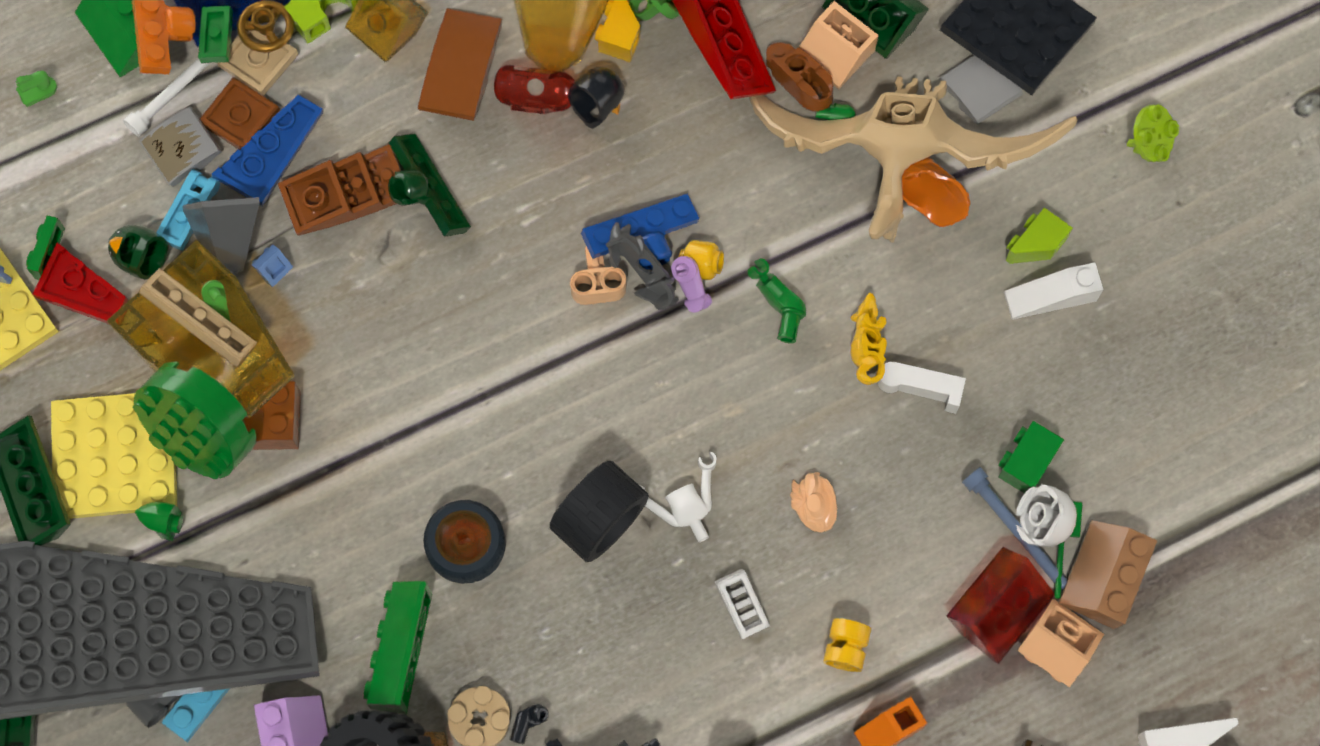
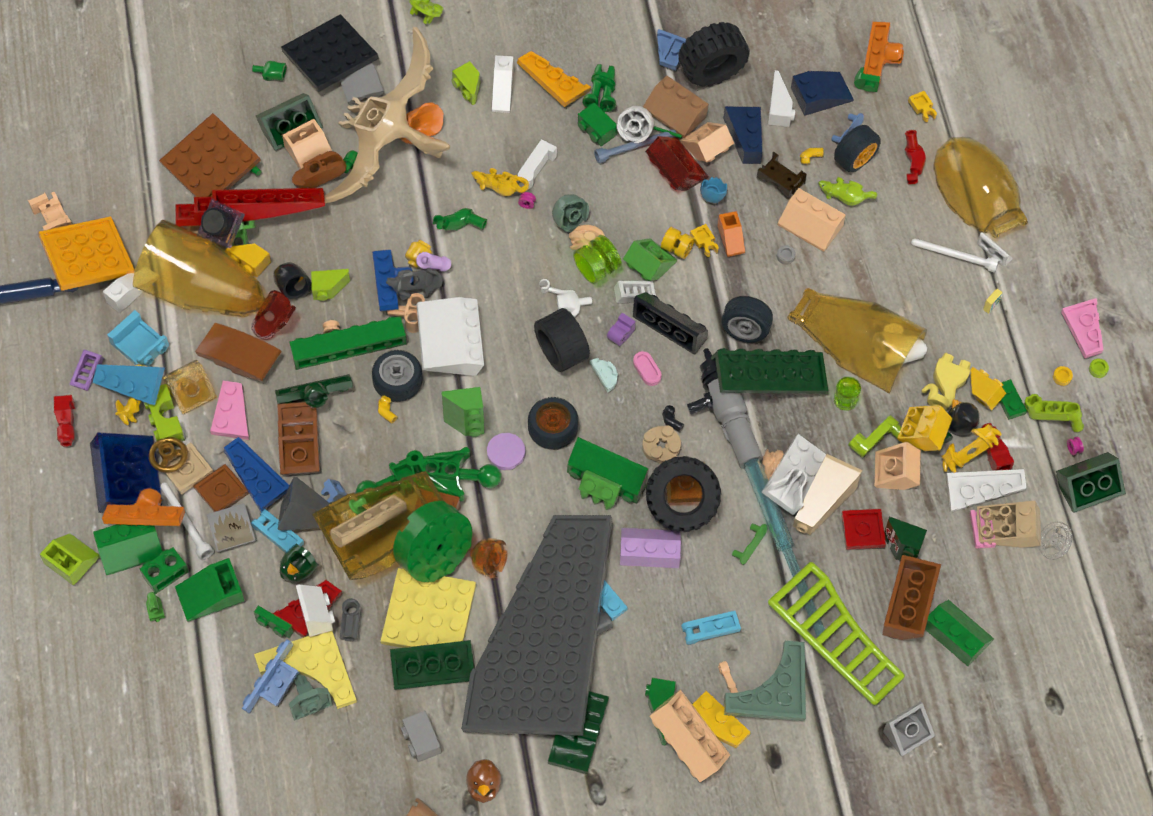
camera: 75 degrees left, 10 degrees down
green plate [135,502,183,541] -> none
green plate [198,6,233,63] -> none
none -> green brick [140,547,189,594]
none -> green slope [175,558,244,622]
none -> bright pink wing [210,381,249,440]
none -> green brick [289,316,407,370]
none -> white slope [296,585,335,637]
none -> lime slope [311,269,350,301]
none -> light nougat bush [323,320,340,334]
none -> dark grey piece [340,598,361,642]
none -> green piece [355,447,502,505]
none -> wheel [372,350,423,402]
none -> yellow arm [378,396,397,424]
none -> white slope [416,297,484,376]
none -> bright green slope [442,387,484,437]
none -> clear orange cylinder [470,538,507,578]
none -> lavender tile [487,433,525,470]
none -> light orange wing [517,51,591,107]
none -> dark pink bush [518,192,536,209]
none -> sand green cylinder [552,194,589,232]
none -> clear neon green wheel [573,235,622,284]
none -> bright green plate [579,470,622,510]
none -> green piece [582,64,616,112]
none -> light aqua plate [589,358,618,393]
none -> medium lavender leg [607,313,636,346]
none -> bright green slope [623,238,677,281]
none -> black slope [633,292,708,355]
none -> bright pink tile [633,351,662,386]
none -> medium blue wing [657,29,686,71]
none -> black tyre [678,22,750,87]
none -> yellow plate [690,224,719,257]
none -> dark azure hair [700,177,727,203]
none -> dark blue wedge [723,106,762,164]

